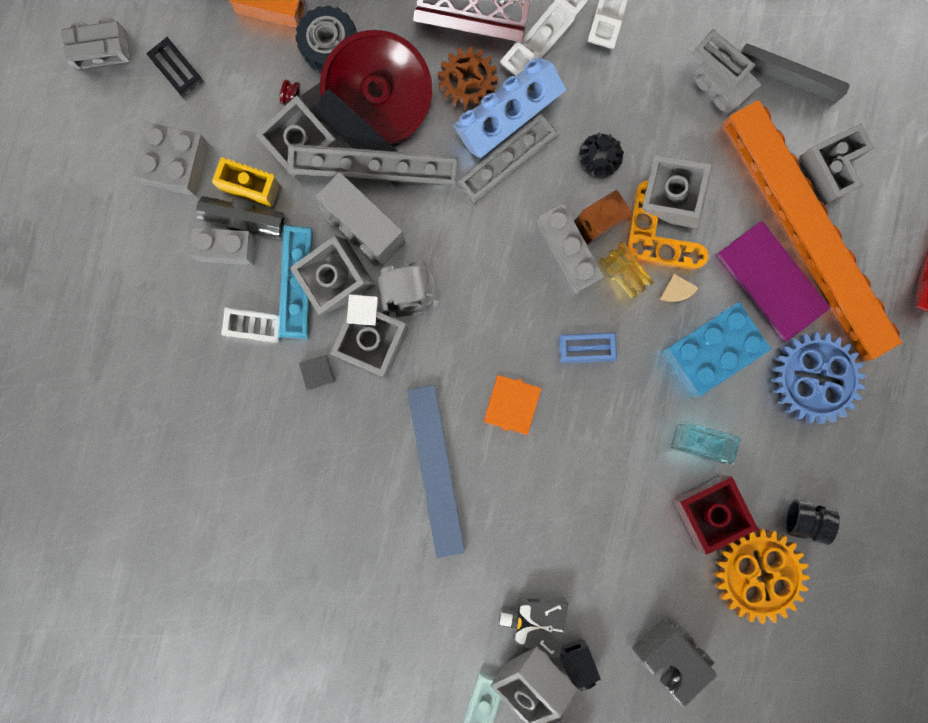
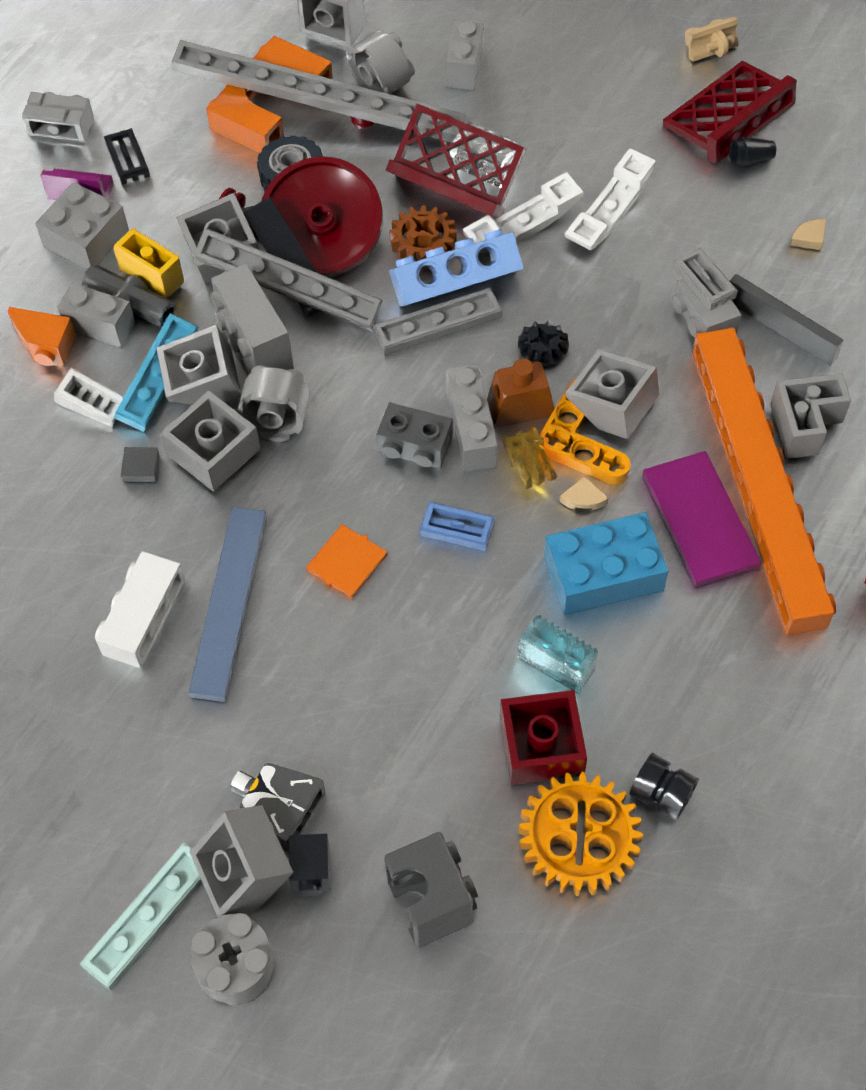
camera: 25 degrees right, 25 degrees down
white sticker [346,295,378,326] -> none
medium blue gear [770,332,866,424] -> none
none -> orange slope [7,306,77,367]
none -> magenta panel [40,168,114,200]
none -> white brick [95,551,185,668]
none -> dark grey brick [376,402,453,469]

